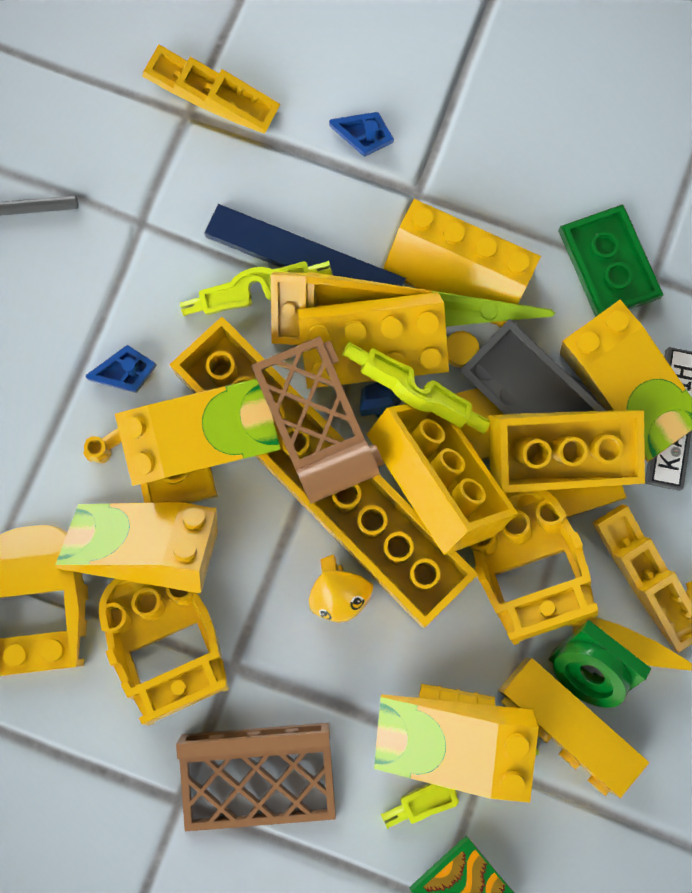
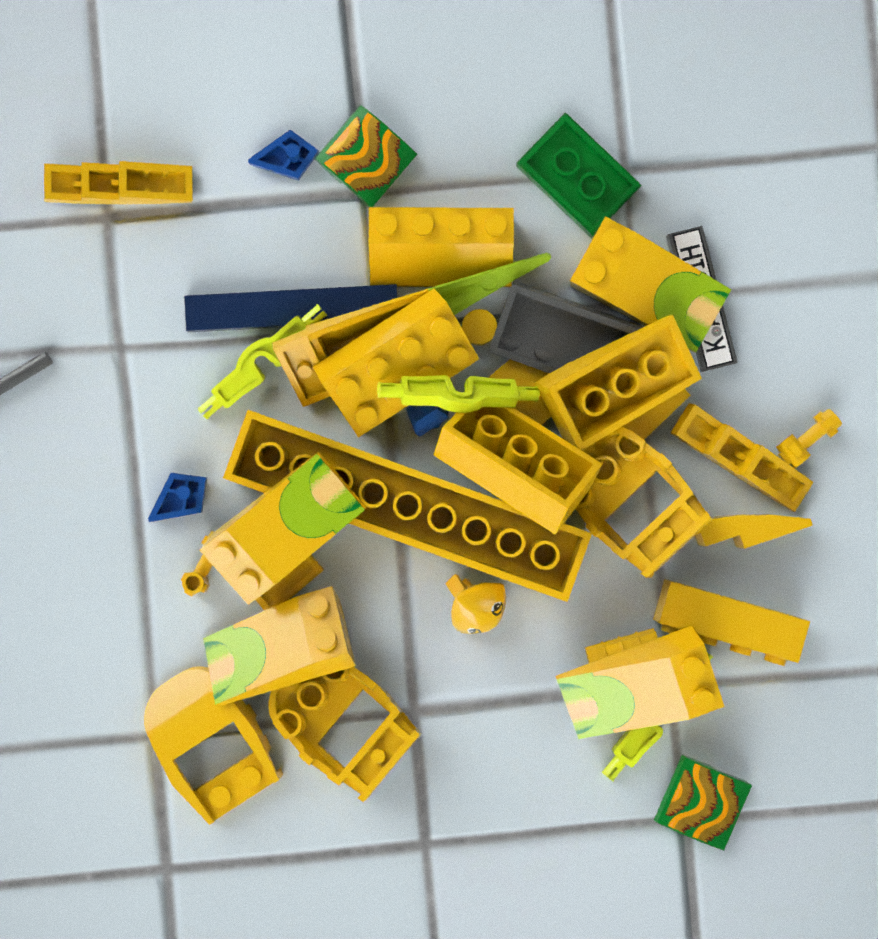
camera: 30 degrees left, 10 degrees up
medium nougat fence [176,723,336,832] -> none
medium nougat piece [251,336,384,504] -> none
green piece [548,620,652,708] -> none
none -> slope [314,105,418,207]

